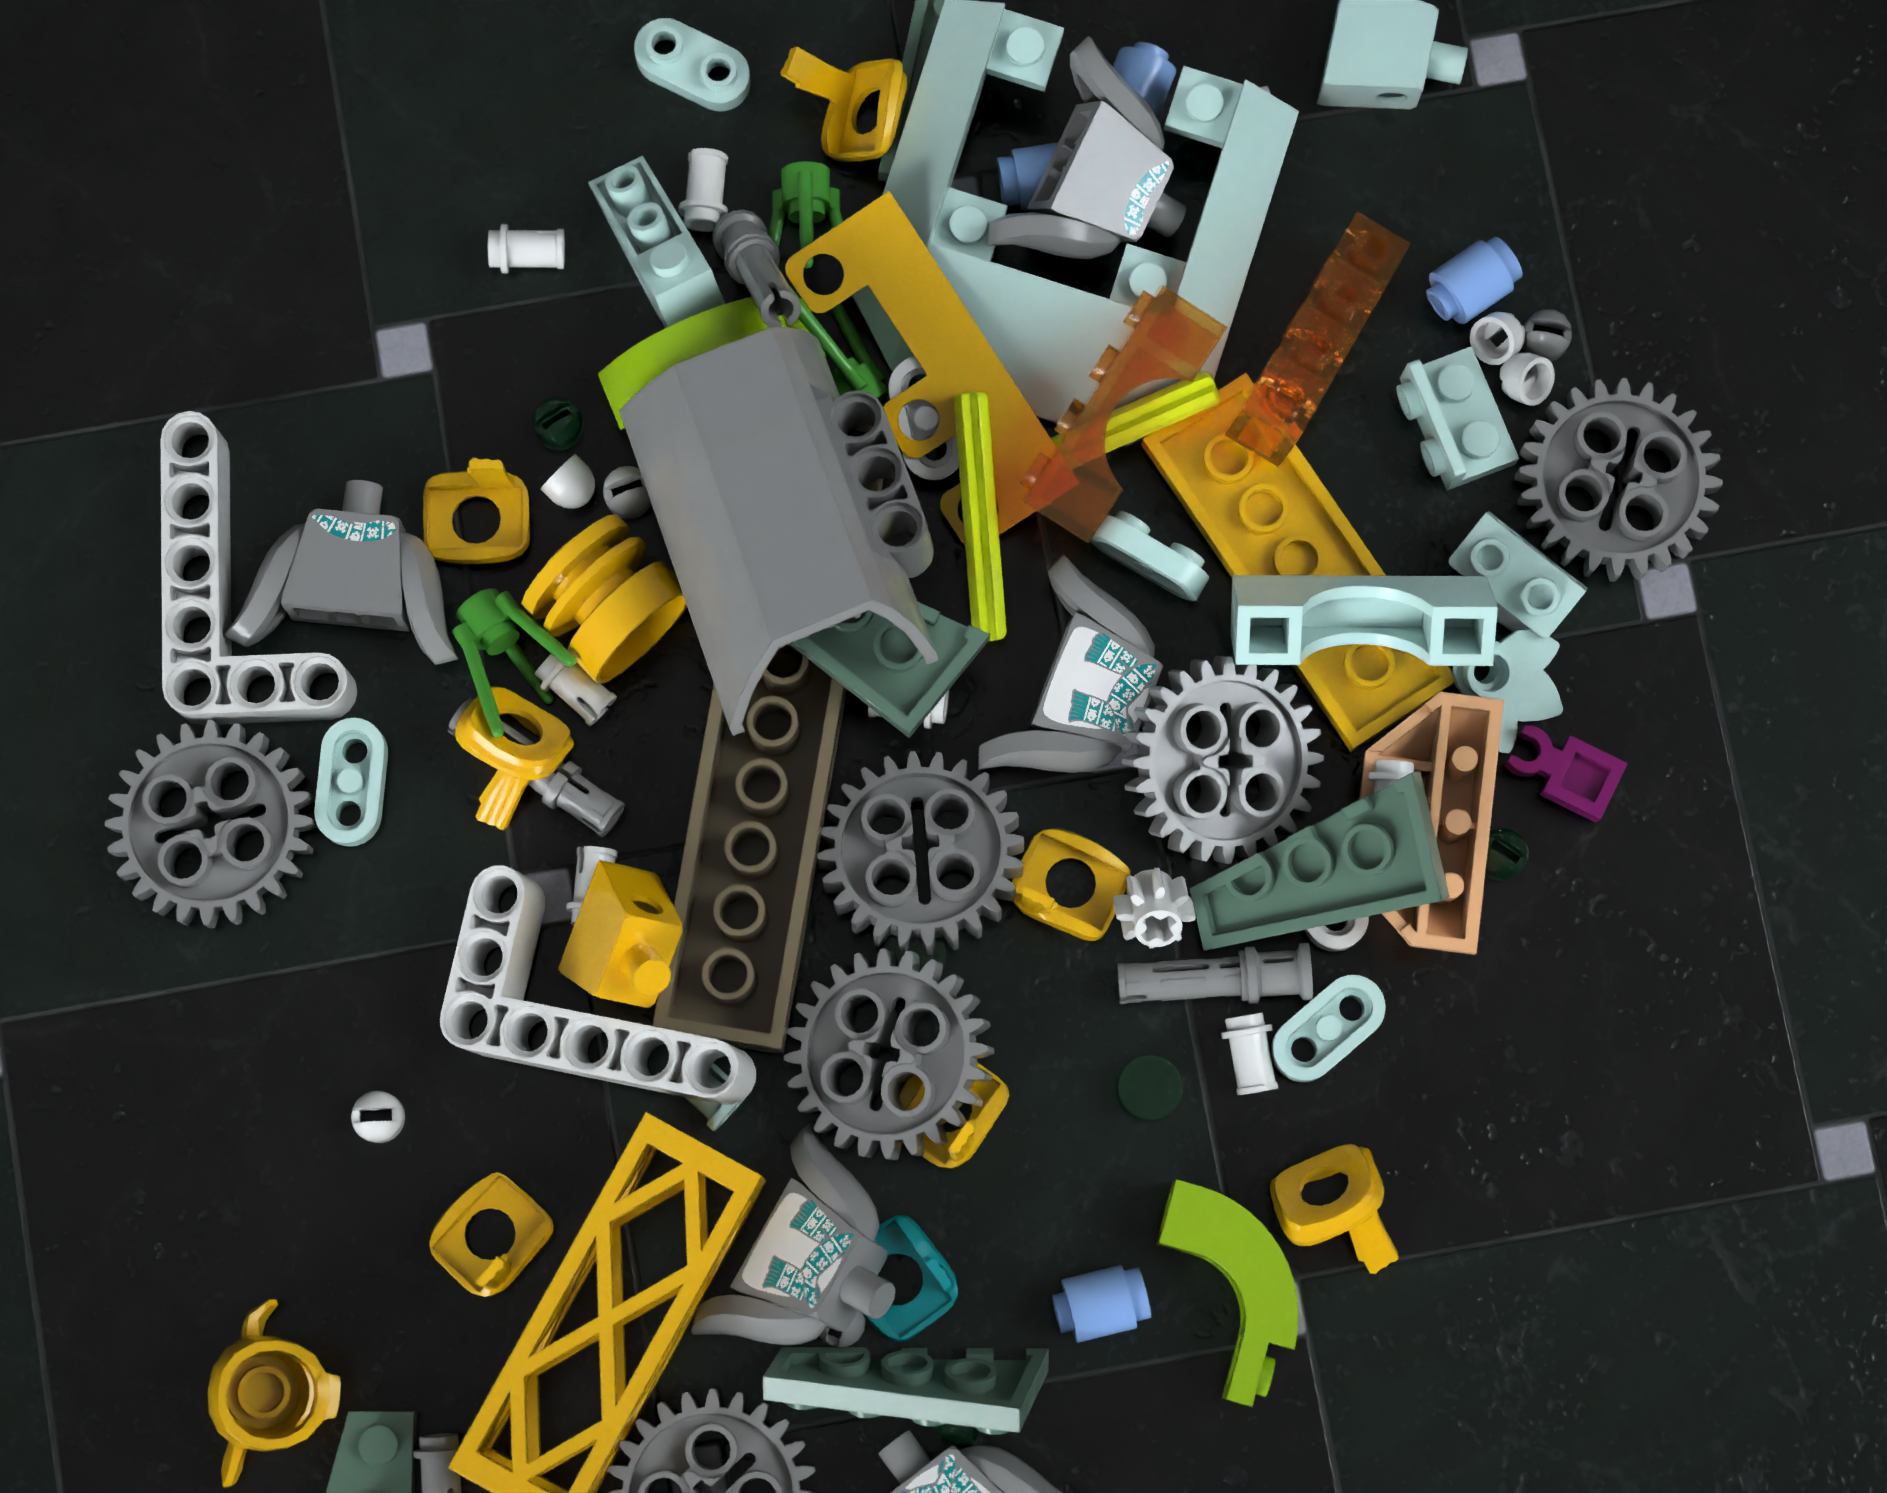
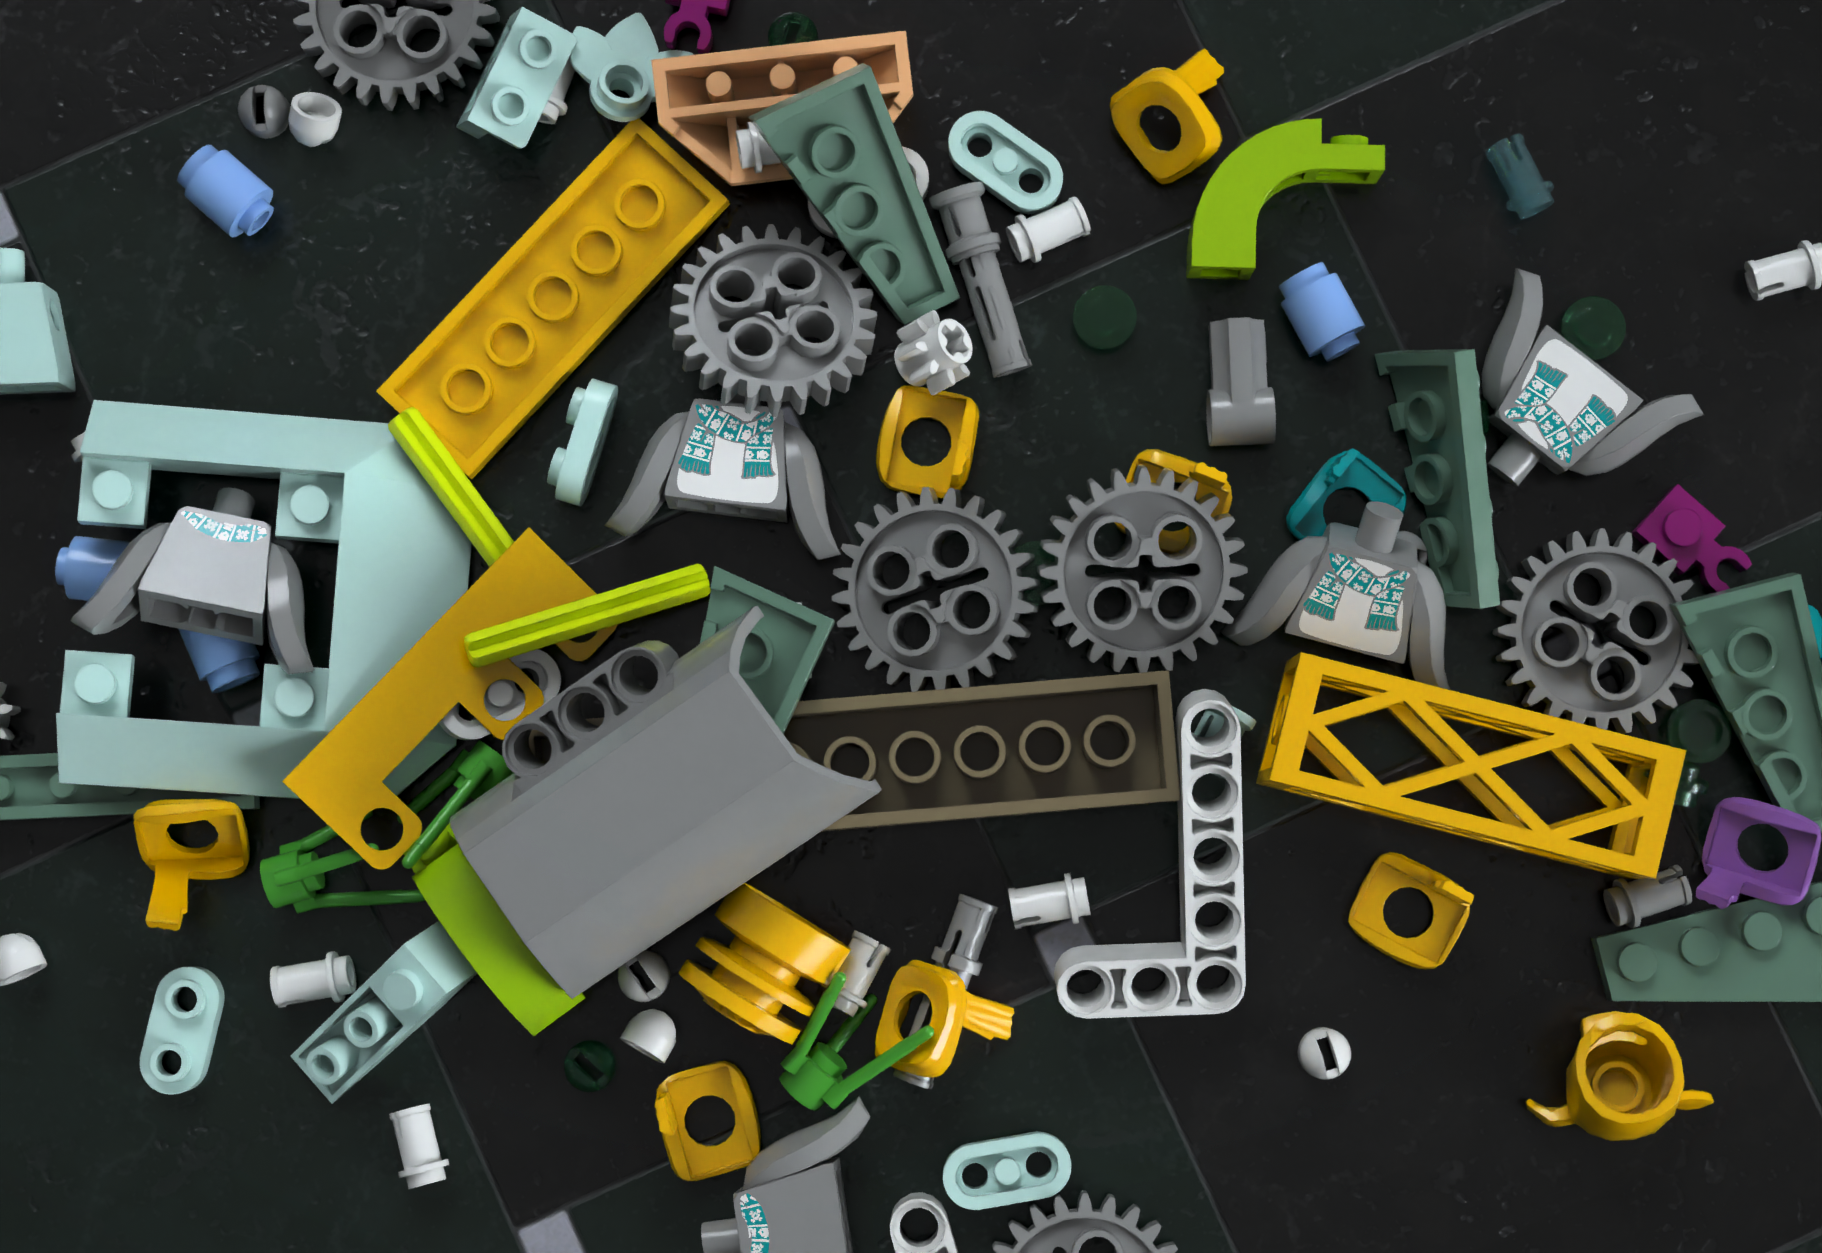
camera: 100 degrees left, 5 degrees up
yellow torso [558,860,682,1008] -> none
light grey pin [712,210,801,327] -> none
clear orange arch [1020,285,1228,544] -> none
clear orange brick [1225,212,1411,467] -> none
light aqua arch [1230,575,1498,666] -> none
light aqua bracket [1396,346,1519,490] -> none
white hinge [1470,312,1525,365] -> none
none -> light grey piece [1206,317,1276,446]

